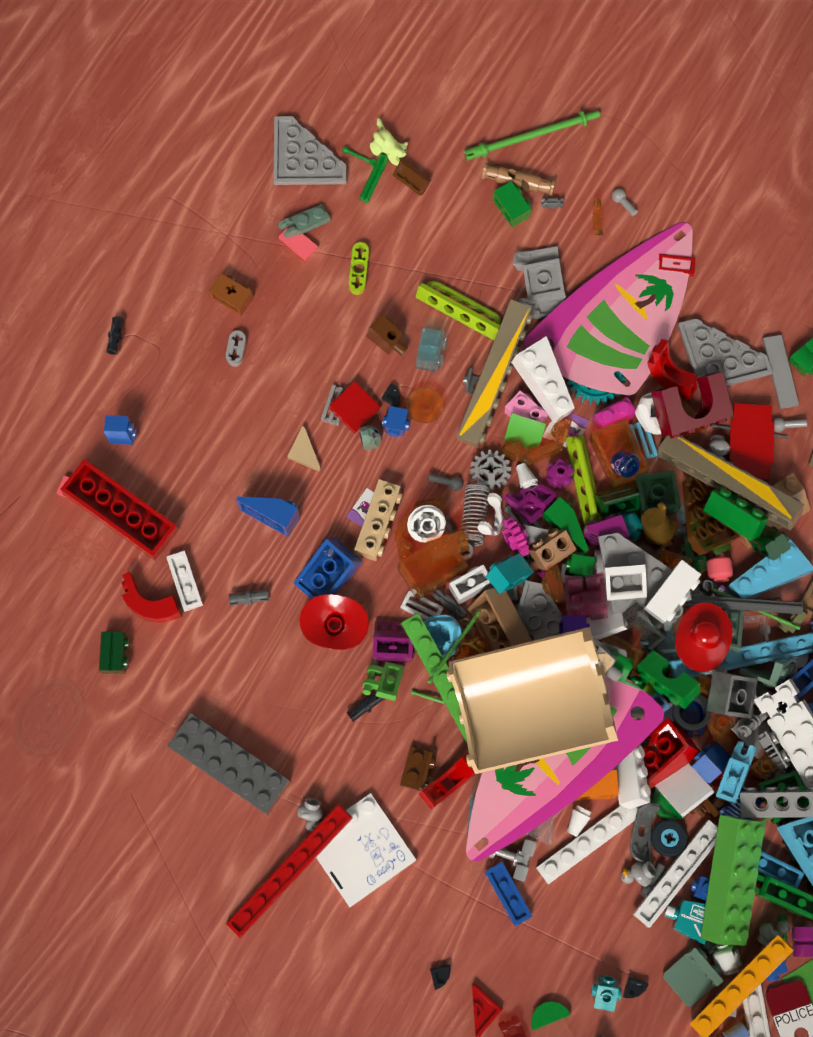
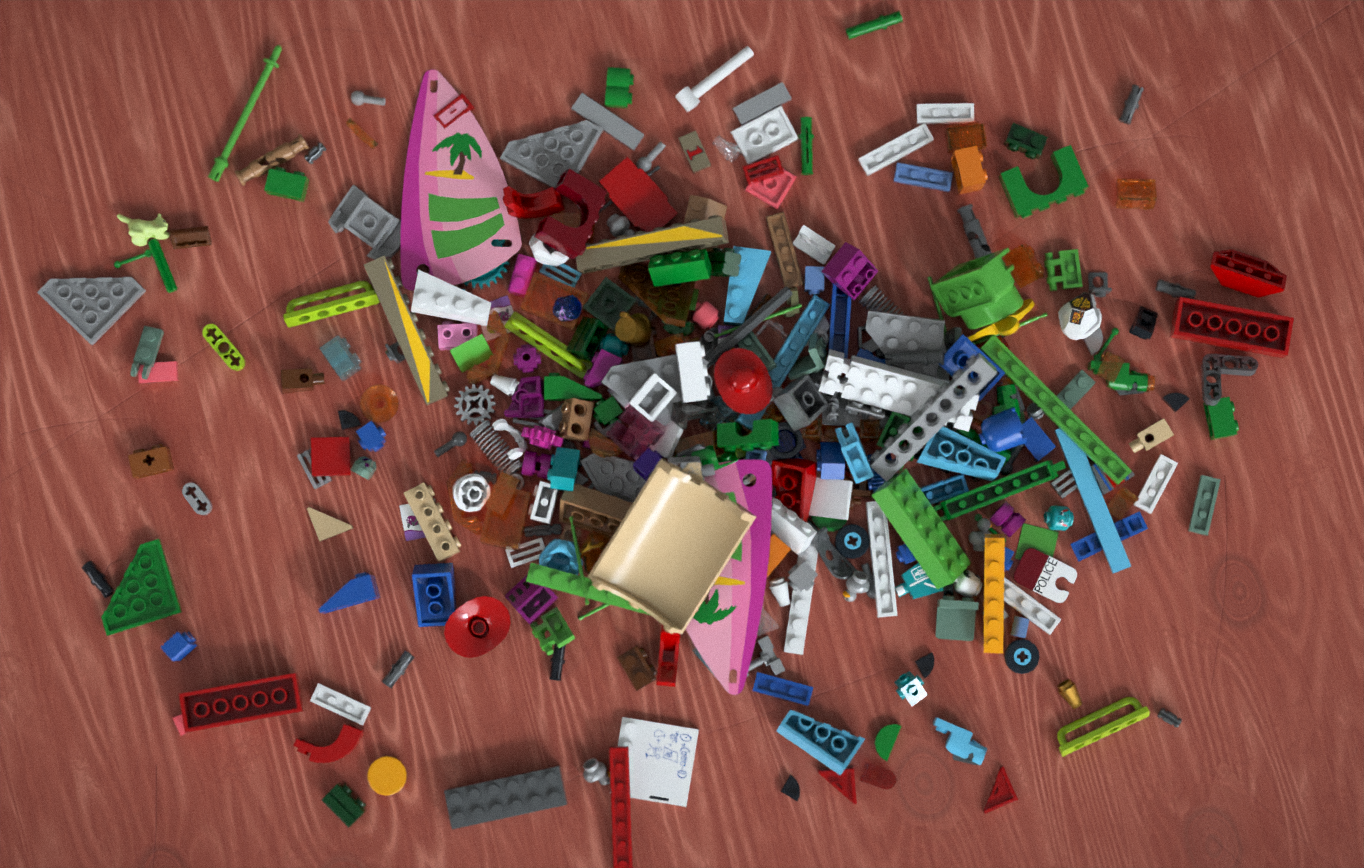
camera: 45 degrees left, 10 degrees up
none -> green plate [101,539,182,636]
none -> light orange tile [367,756,407,796]
none -> magenta wheel [522,450,552,479]
none -> medium azure wedge [776,709,865,775]
none -> light grey brick [788,561,818,591]

